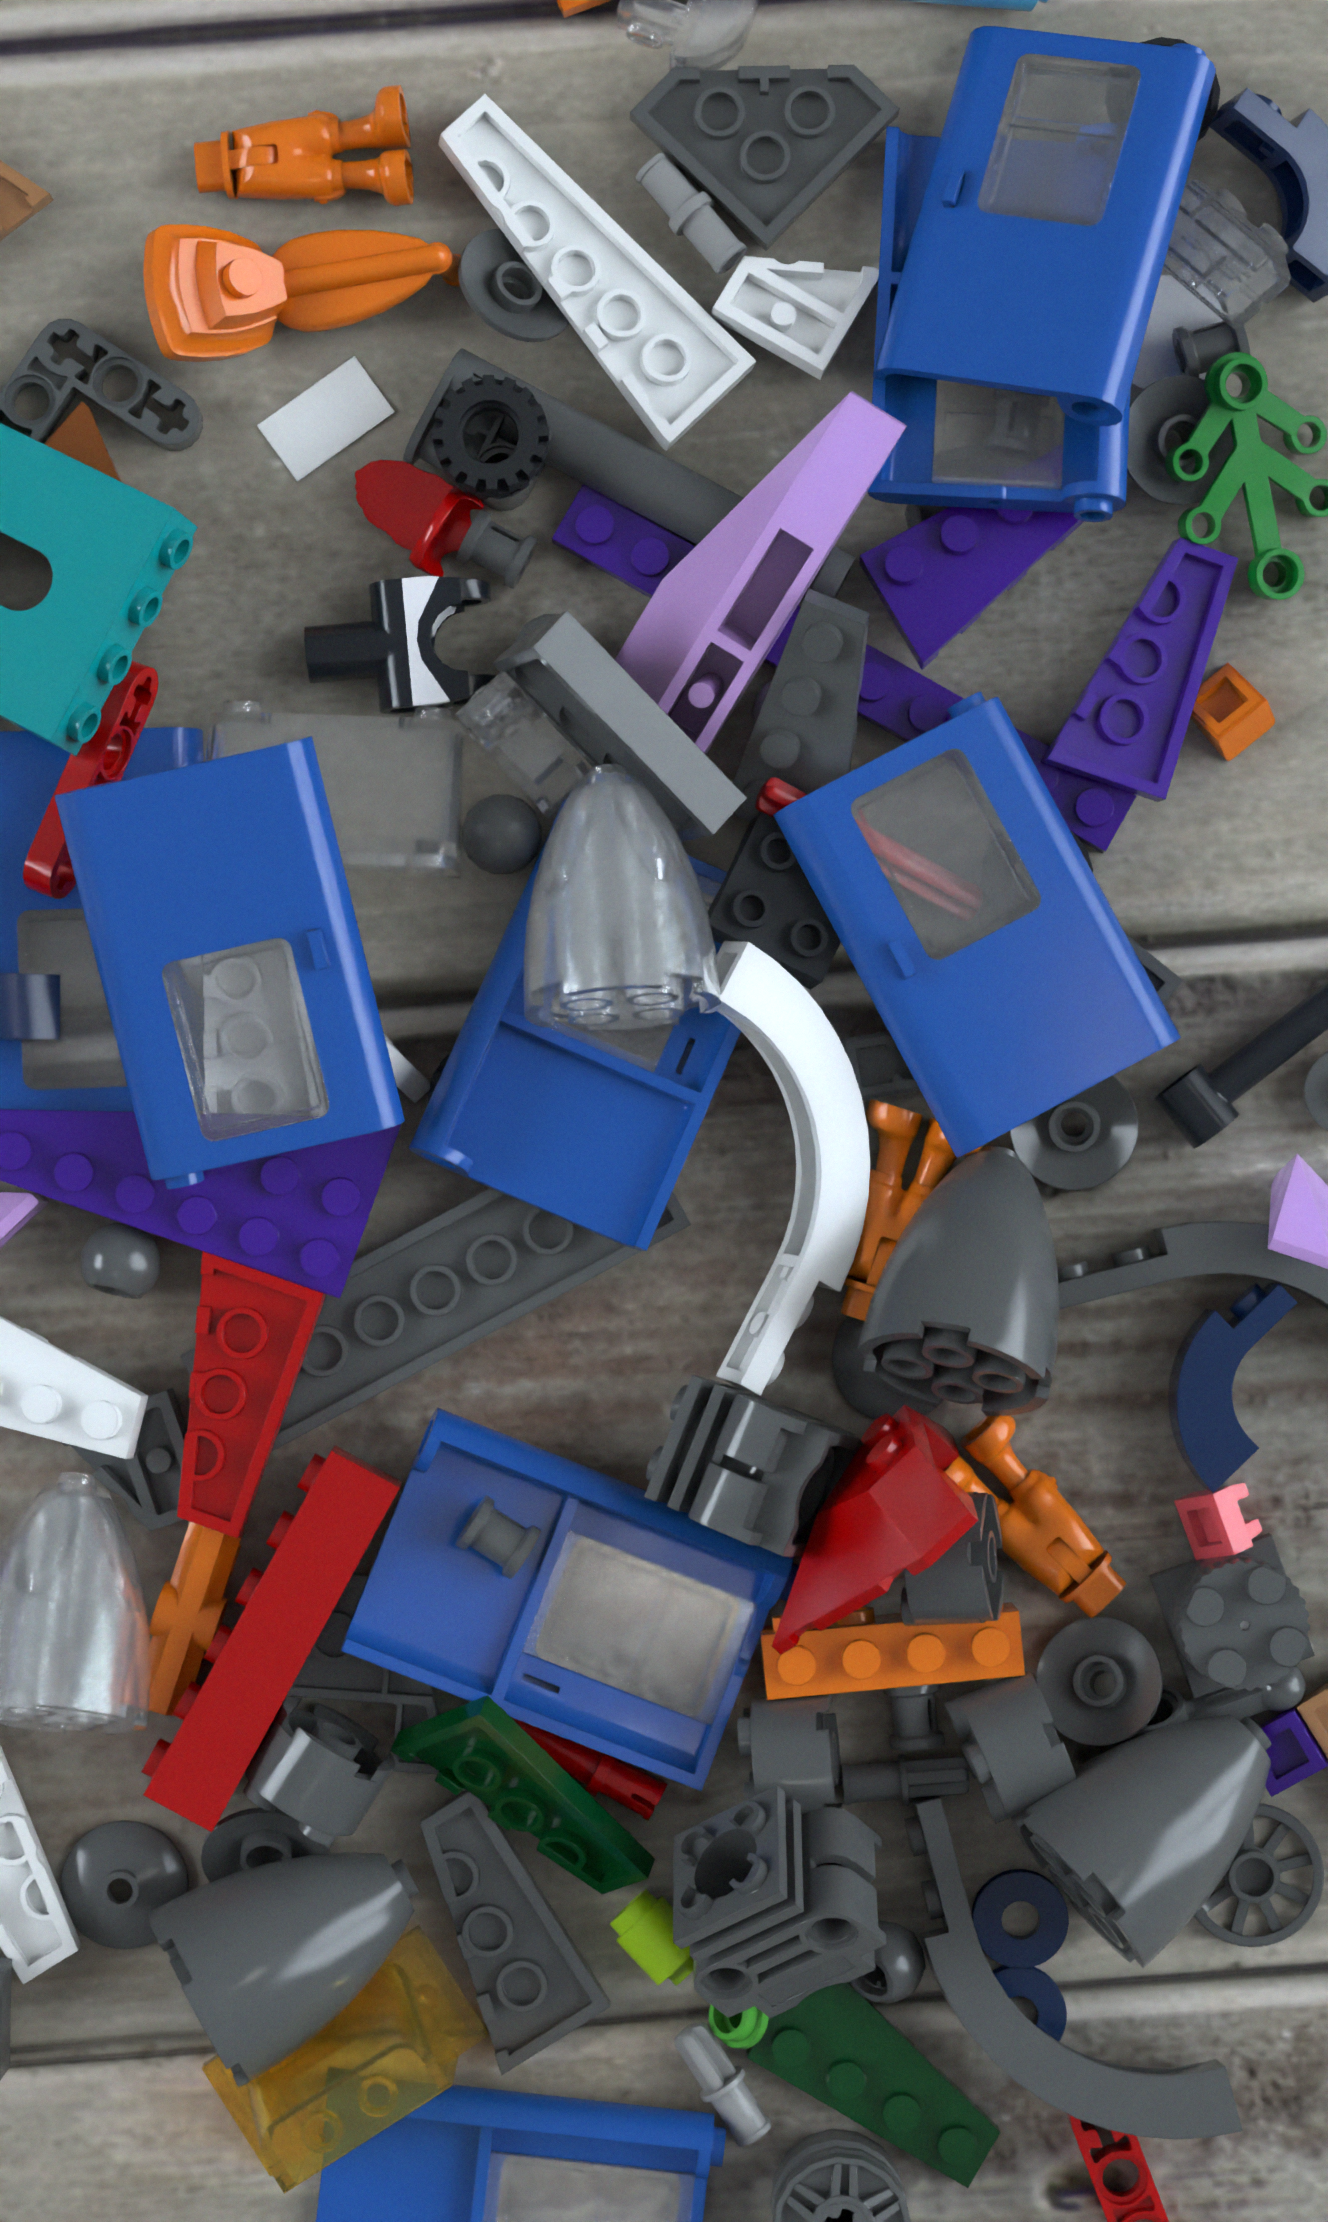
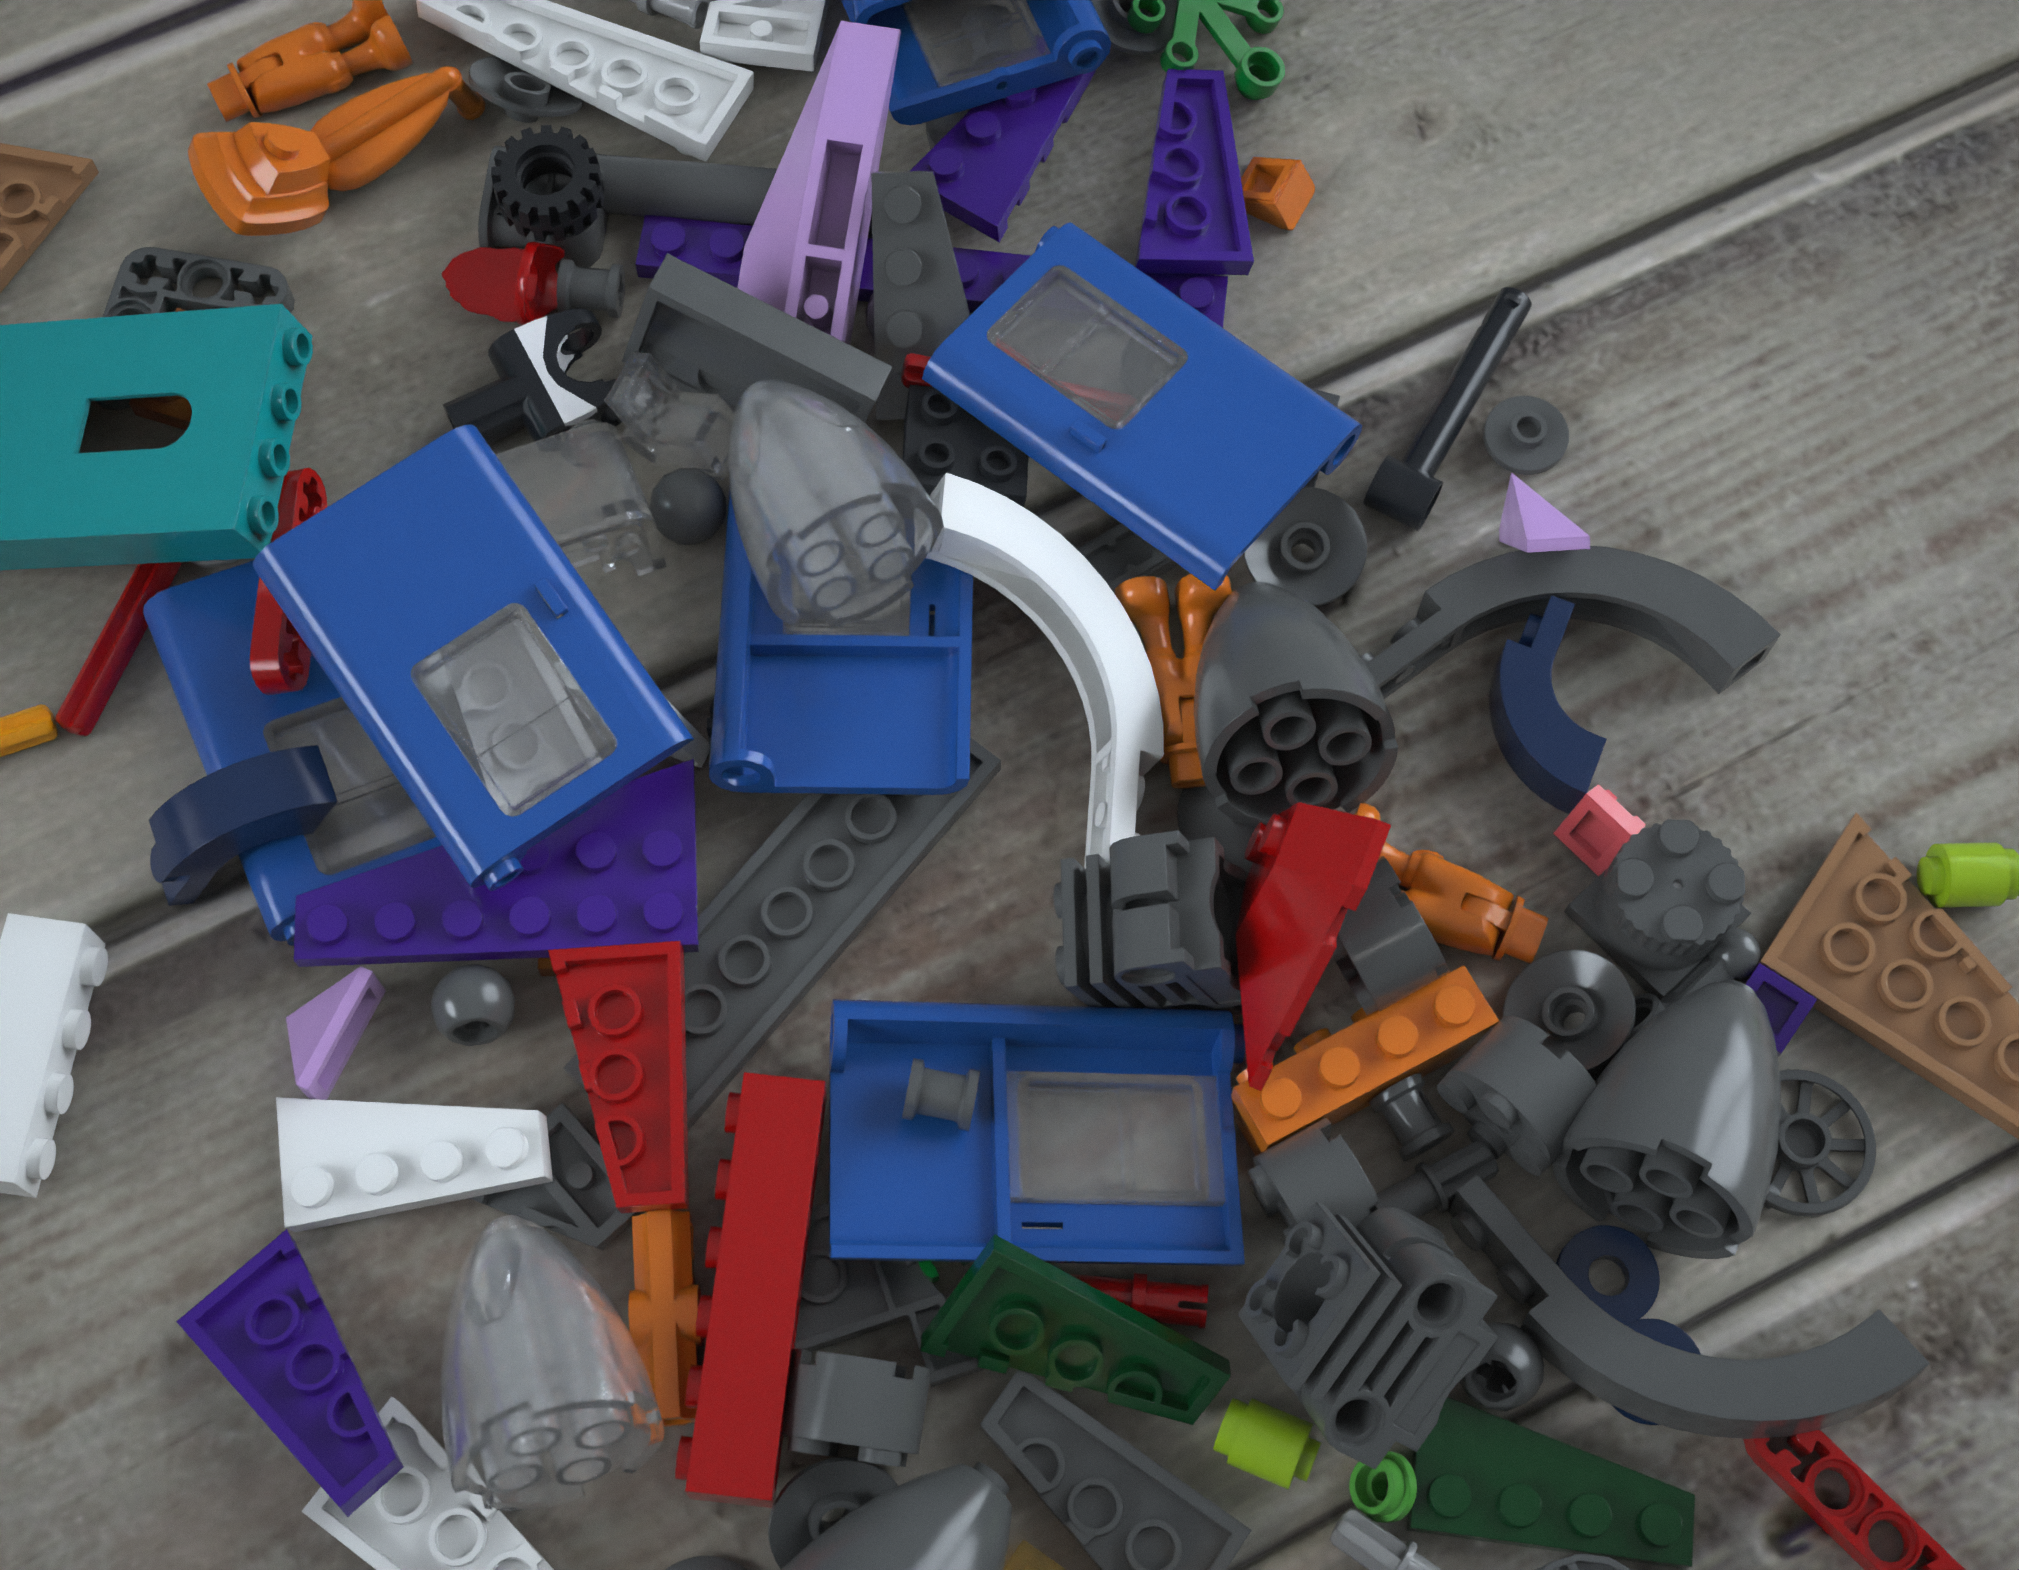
camera: 25 degrees left, 20 degrees down
white sticker [257,356,395,482] -> none

